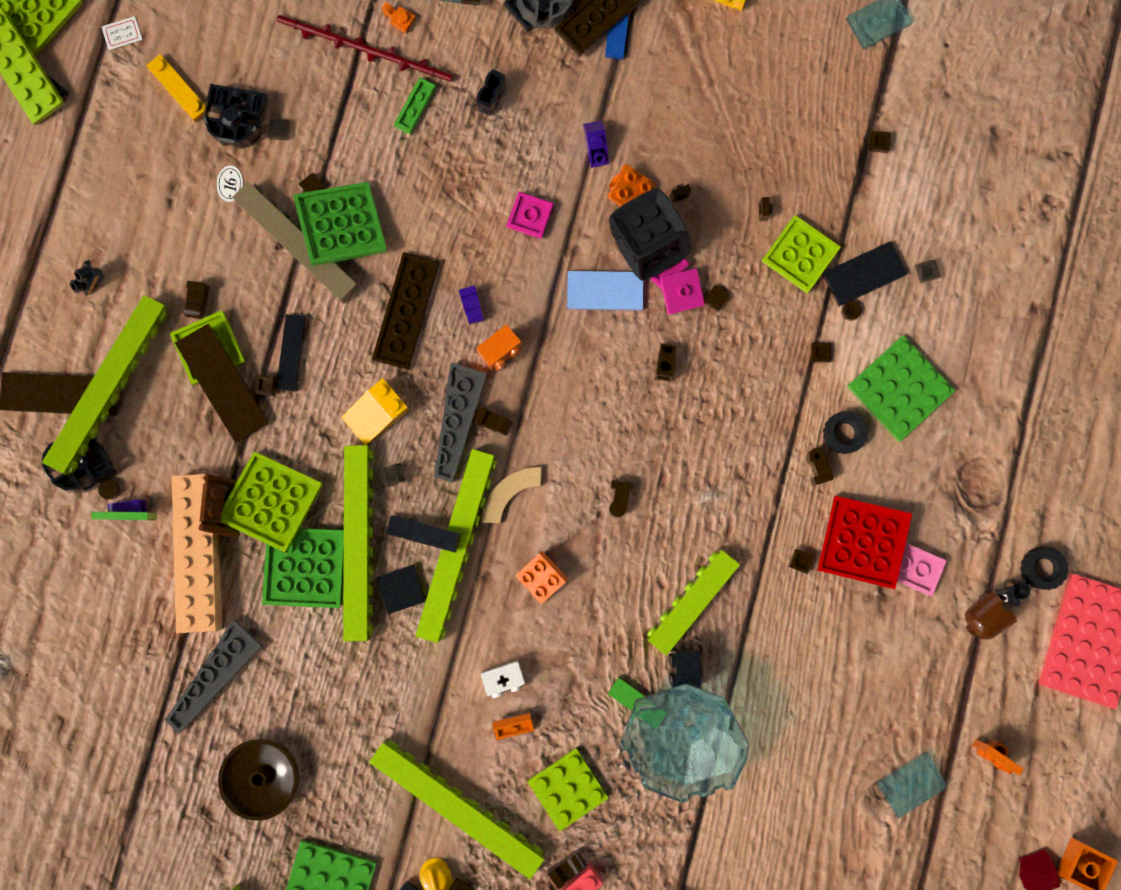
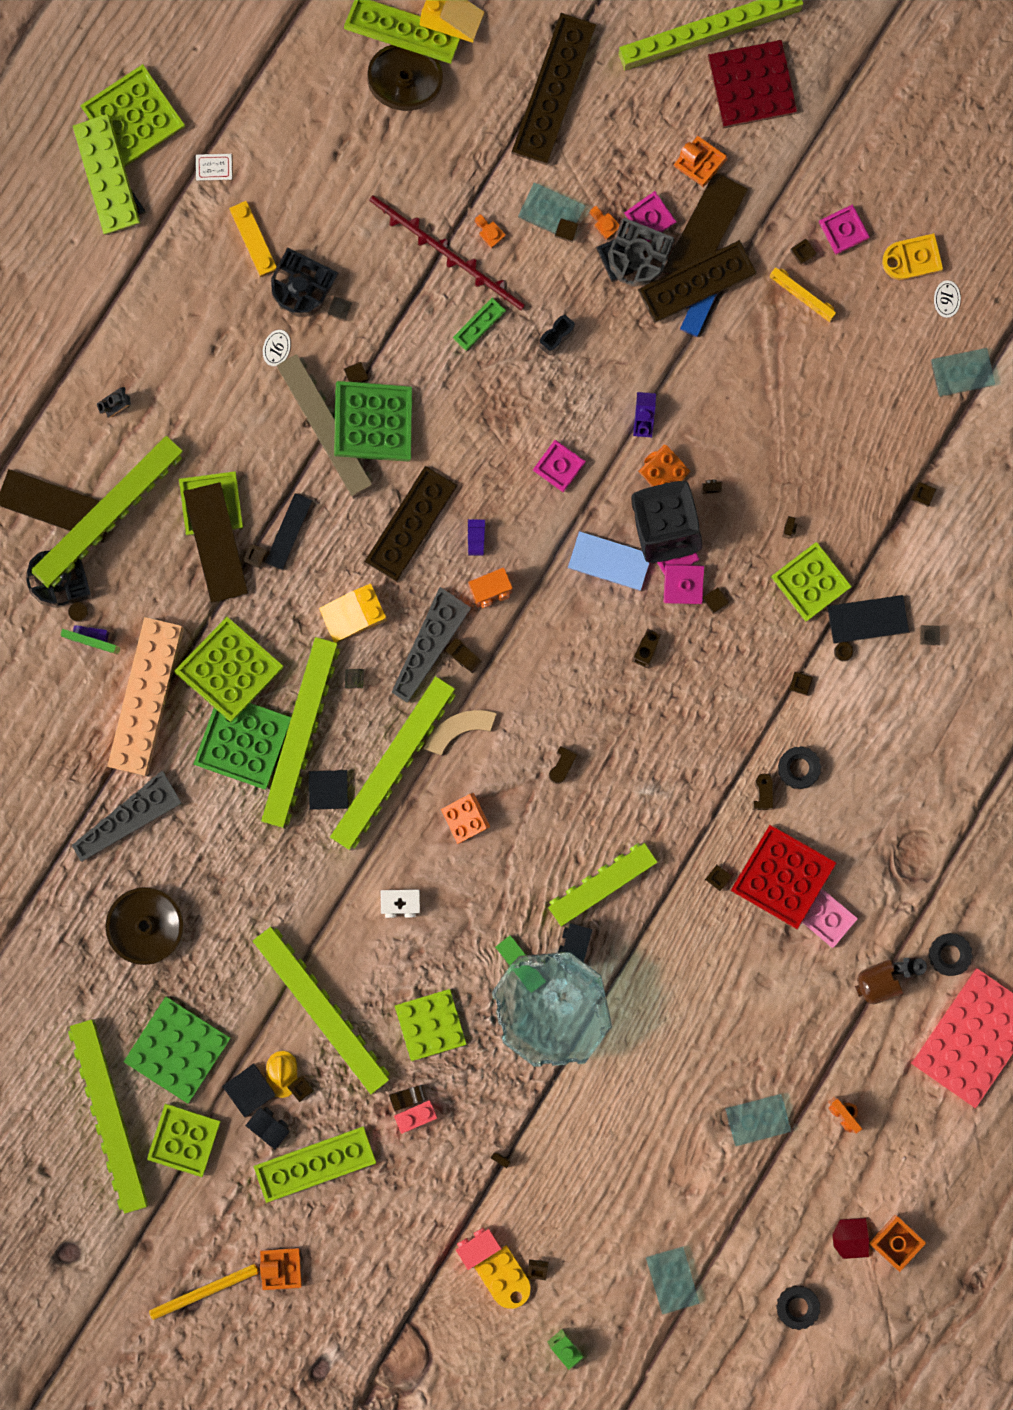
camera: 20 degrees right, 0 degrees up
dark brown leg [184,281,210,319] -> none
reddish brown plate [199,473,240,538] -> none
black tile [386,515,461,553] -> none
orange plate [492,713,535,740] -> none
bright green plate [847,335,955,442] -> none

